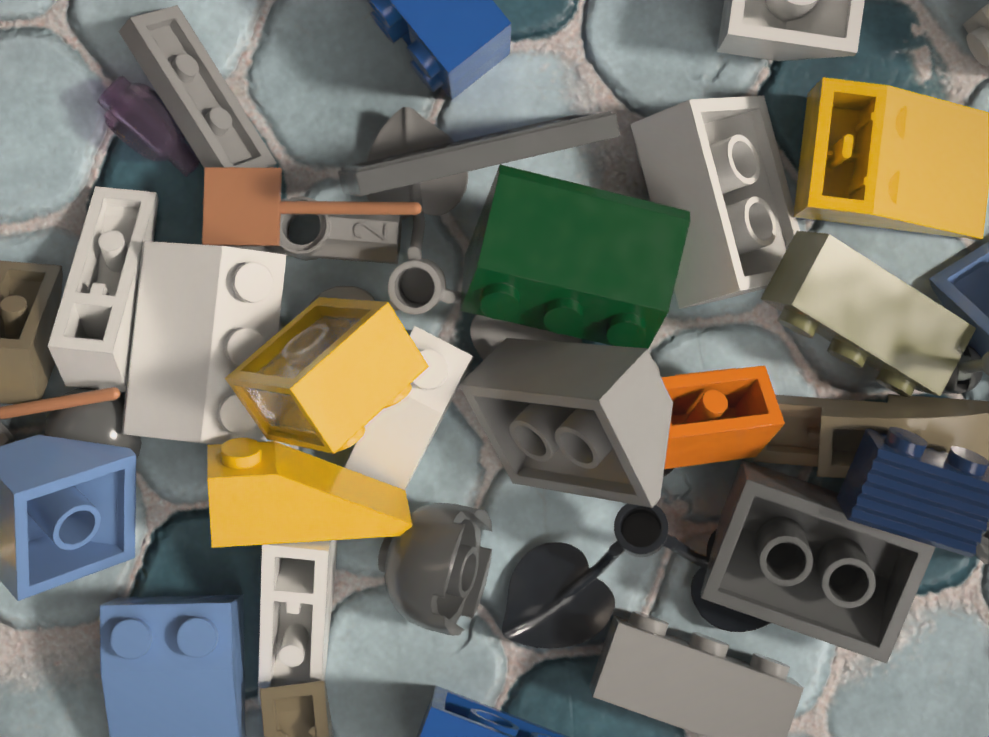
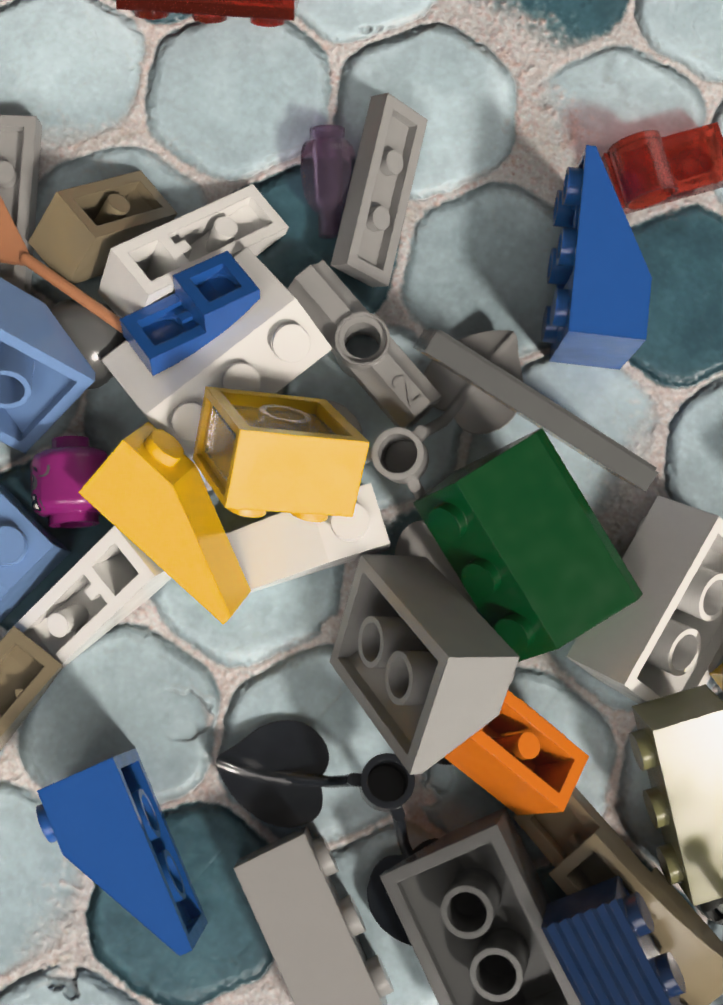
camera: 45 degrees right, 5 degrees down
nougat piece [202,167,422,246] -> none
dark grey cylinder [378,503,492,636] -> none
none -> magenta head [30,436,109,529]
none -> blue slope [120,251,260,376]

